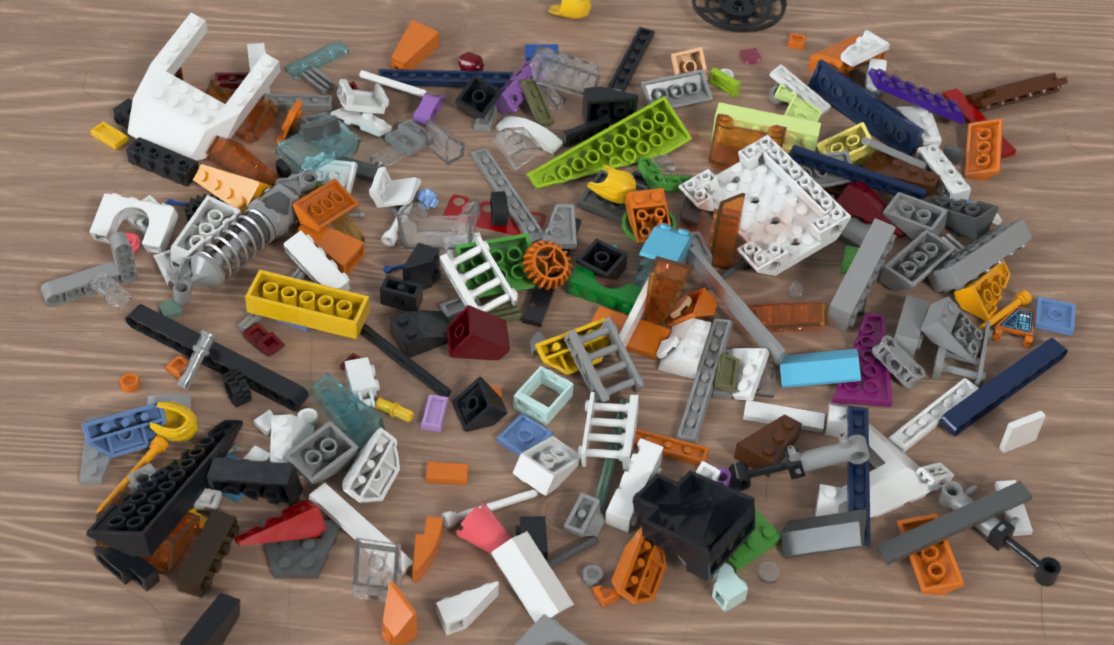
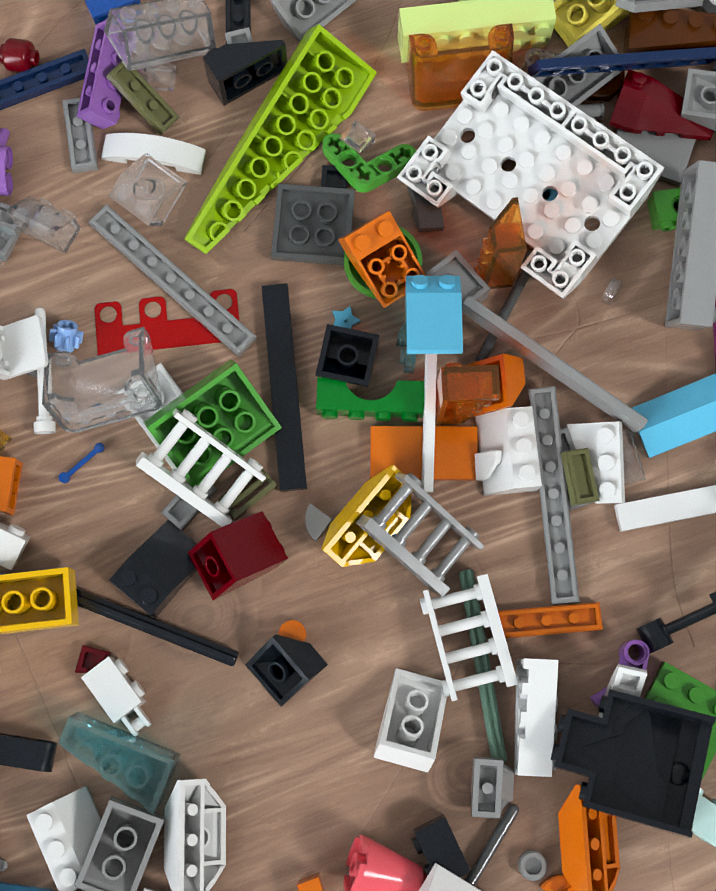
camera: 20 degrees left, 30 degrees up
white tile [244,446,270,462] -> none
white tile [254,410,273,436] -> none
white tile [297,408,318,426] -> none
yellow axle [375,397,414,422] -> none
black brick [380,275,423,311] -> none
black slope [403,242,441,290] -> none
lavender tile [421,394,449,432] -> none
orange tile [426,462,469,485] -> none
white piece [442,489,538,529] -> none
black slope [455,74,503,119] -> none
black tyre [490,191,508,226] -> none
medium blue tile [497,413,554,456] -> none
light aqua window [513,366,574,426] -> none
orange gear [522,240,572,290] -> none
light grey wing [542,204,577,249] -> none
black tile [563,115,611,148] -> none
yellow hair [587,165,636,204] -> none
reddish brown wedge [734,414,802,477] -> none
clear orange slope [747,301,828,332] -> none

